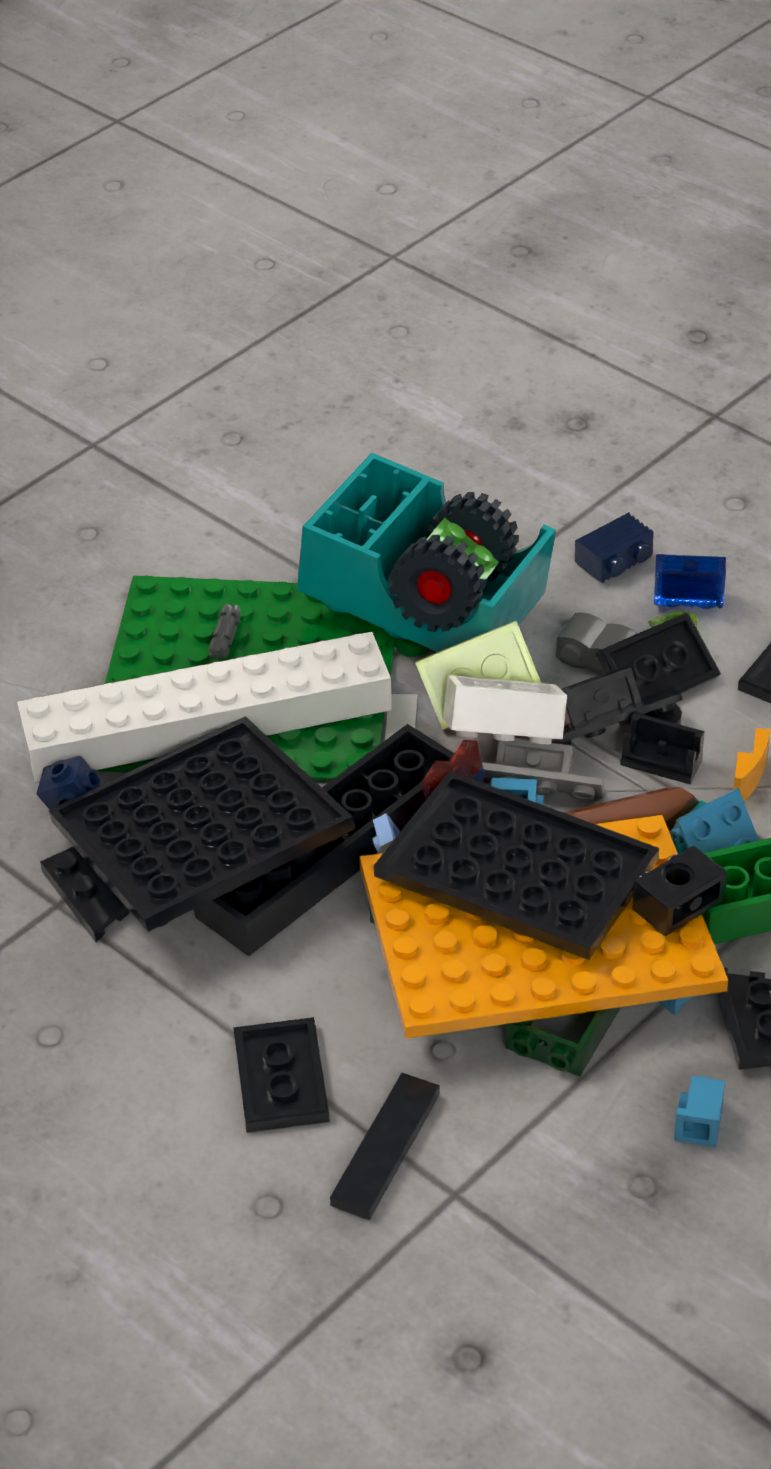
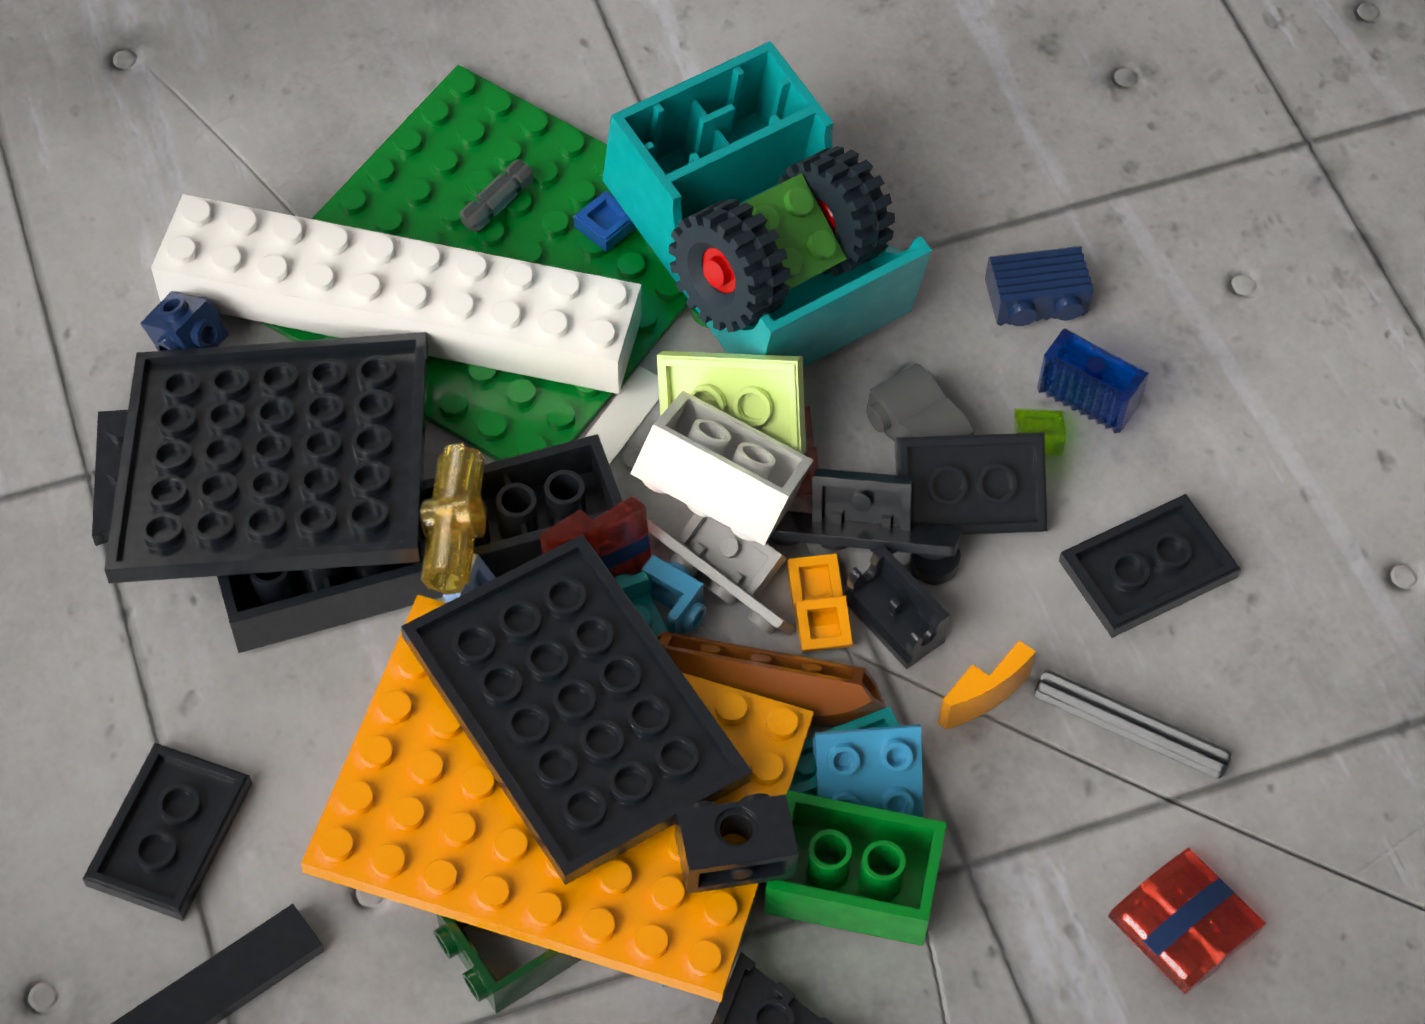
camera: 25 degrees right, 15 degrees up
none -> clear yellow piece [420,443,486,595]
none -> blue tile [573,191,636,252]
none -> light orange slope [786,553,853,653]

